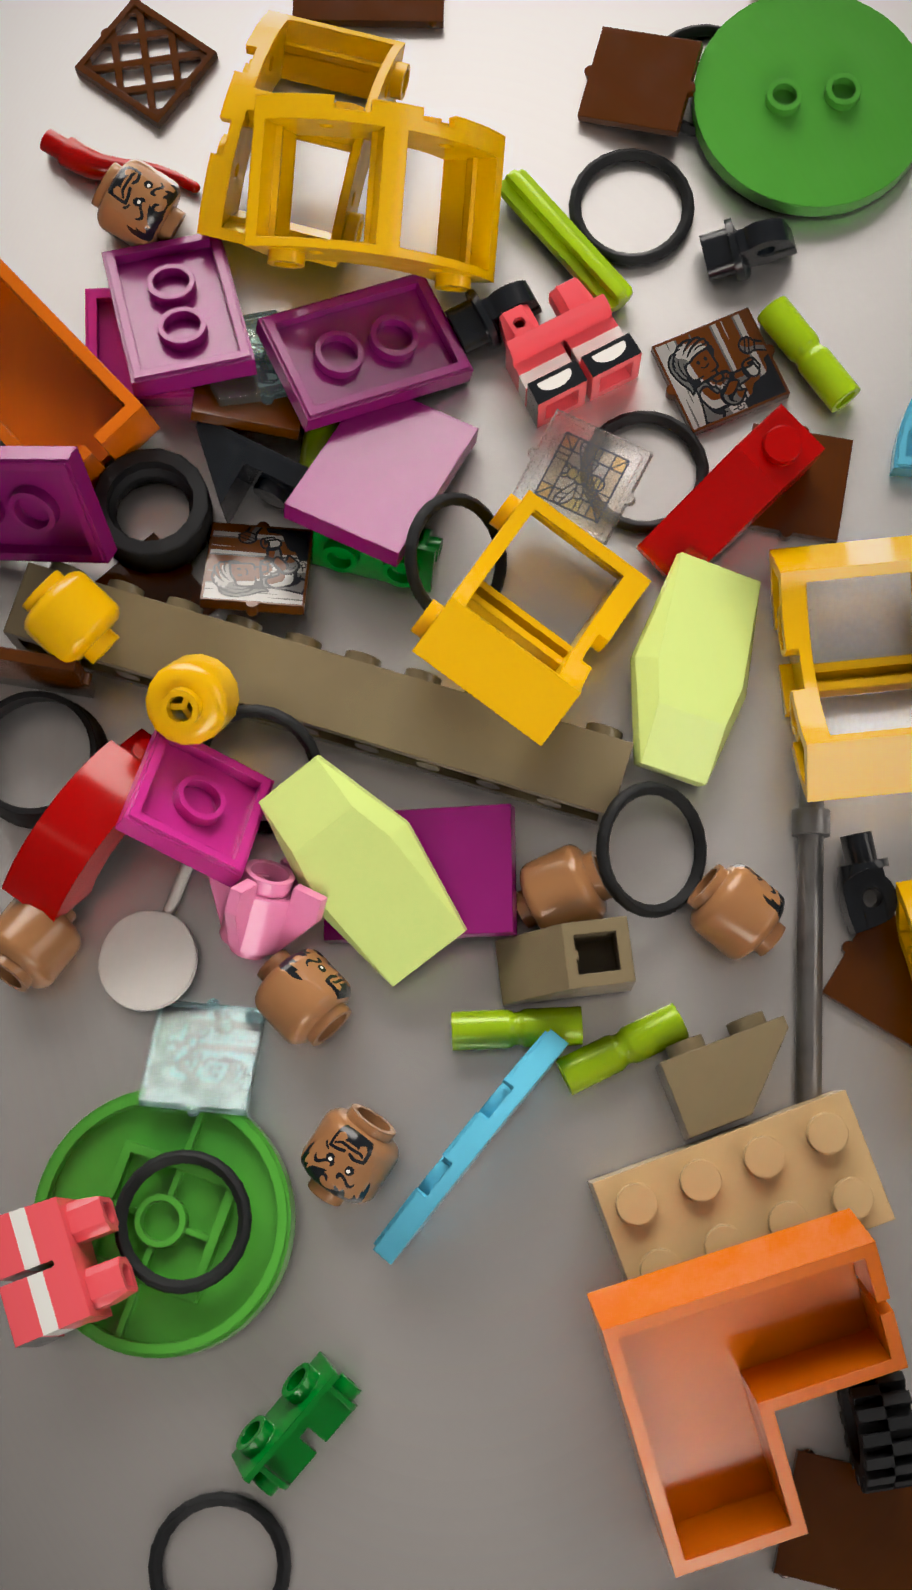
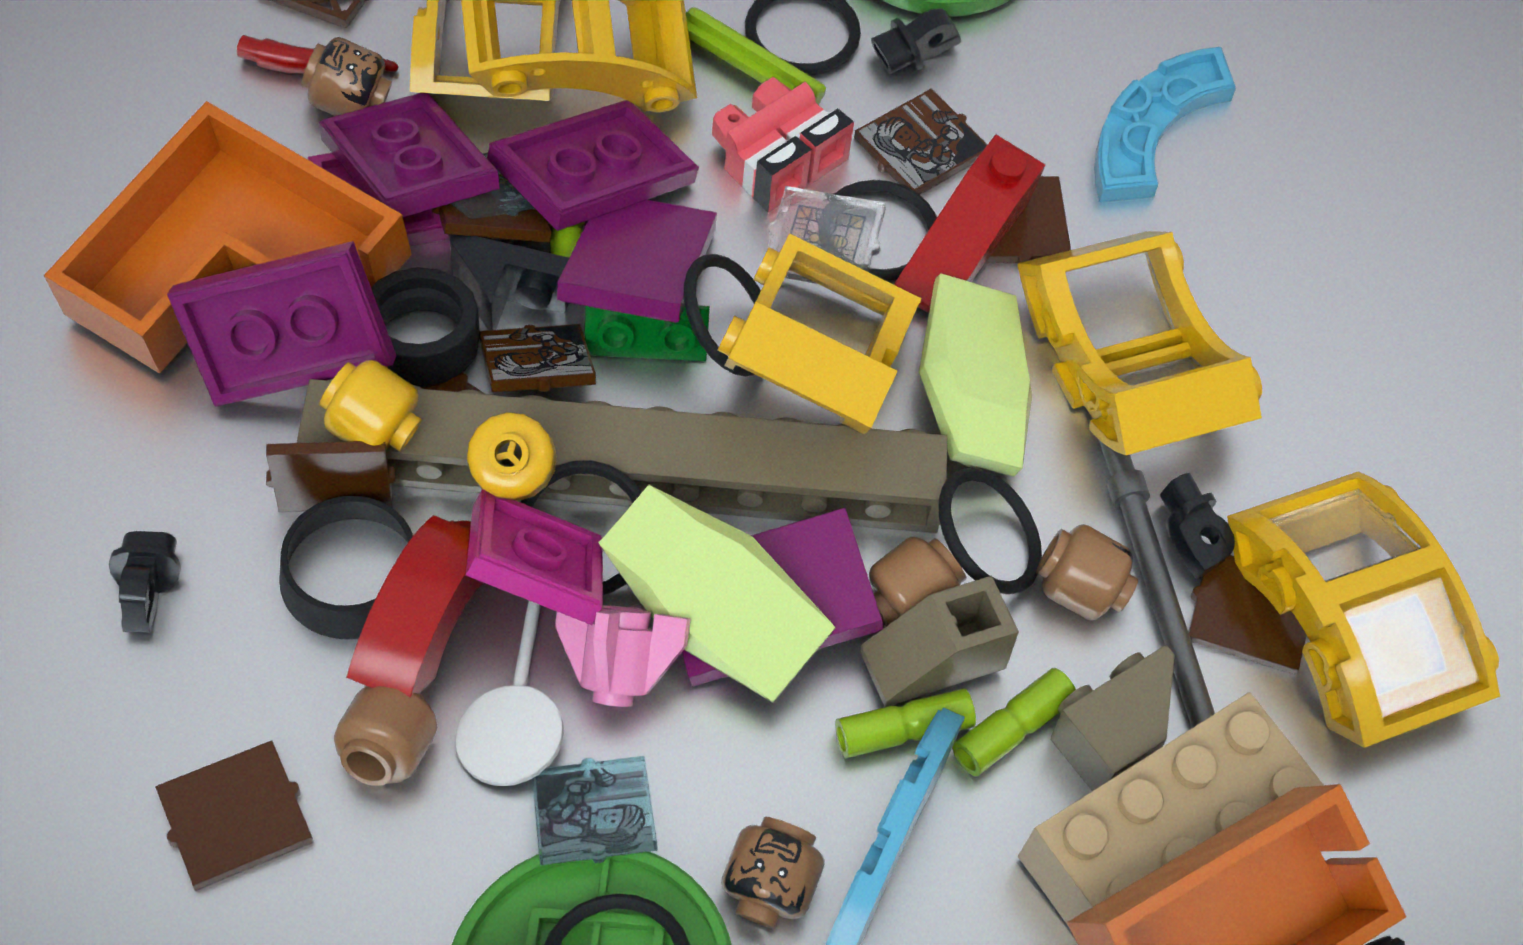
camera: 25 degrees left, 20 degrees down
medium nougat head [255,949,352,1046] -> none
black piece [444,280,542,354] -> none
lime piece [757,296,861,413] -> none

